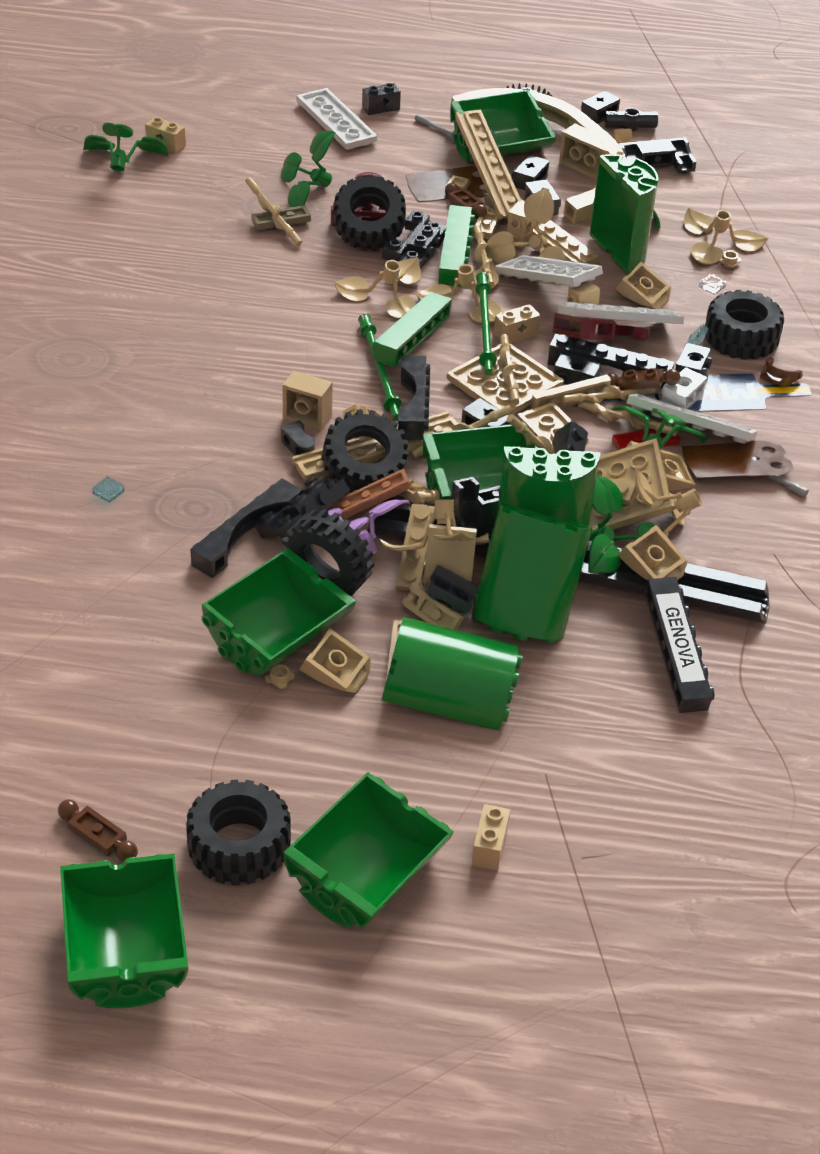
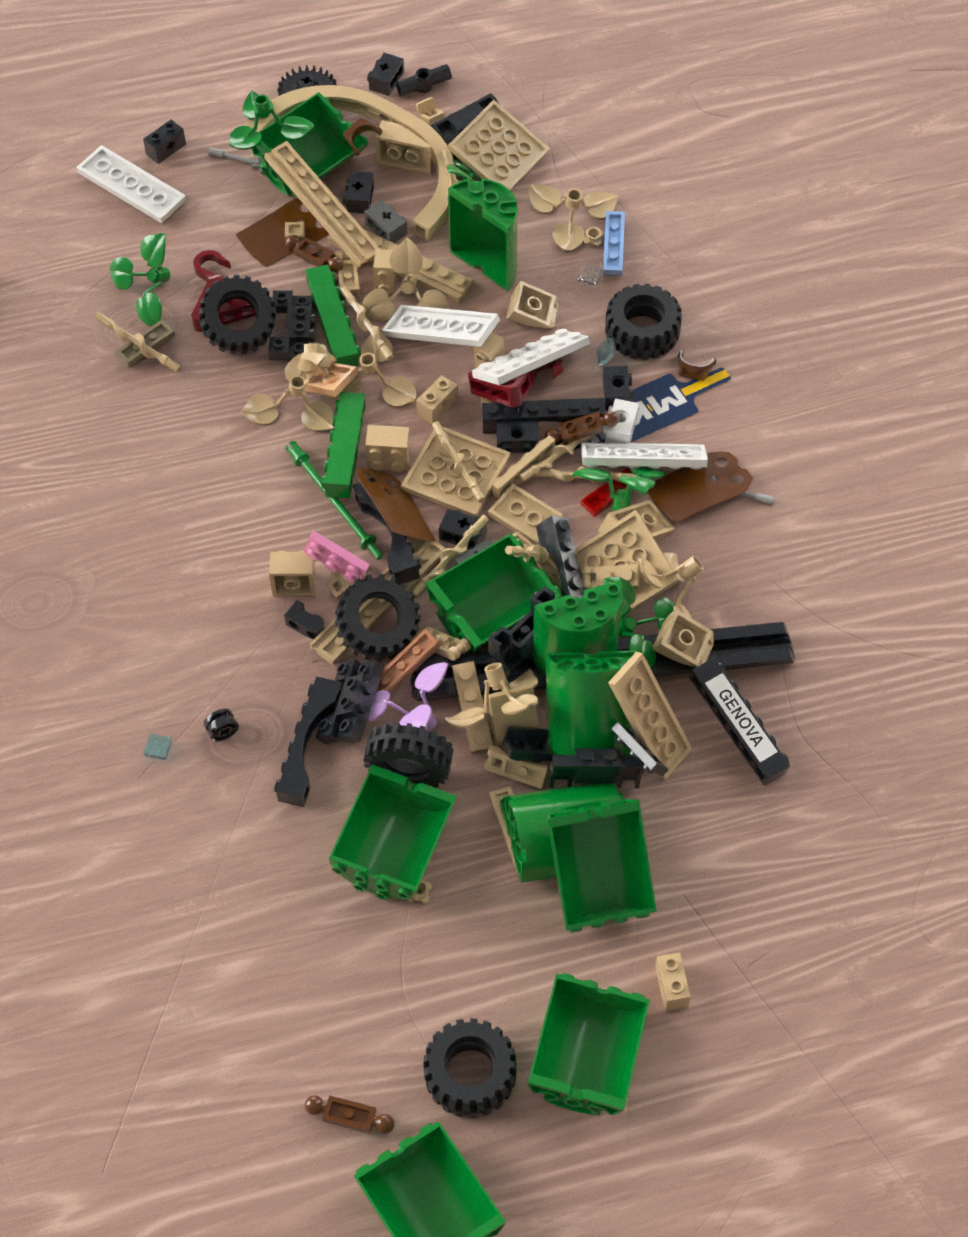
camera: 20 degrees left, 15 degrees up
tan slope [299,628,371,693] -> none
green bar [475,272,497,375] -> none
none -> black wheel [203,708,239,742]
none -> green plant [229,90,314,150]
none -> tan hair [296,342,337,380]
none -> bright pink plate [303,530,370,583]
none -> light nougat plate [304,363,358,397]
none -> reddish brown helmet [343,118,382,156]
none -> reddish brown piece [357,467,436,541]
none -> tan brick [365,425,411,472]
none -> tan plate [447,100,550,191]
none -> green cylinder [547,799,657,933]
none -> black bracket [548,748,645,789]
none -> light blue plate [603,211,625,276]
none -> tan plate [608,652,692,780]
none -> plate [612,722,669,776]

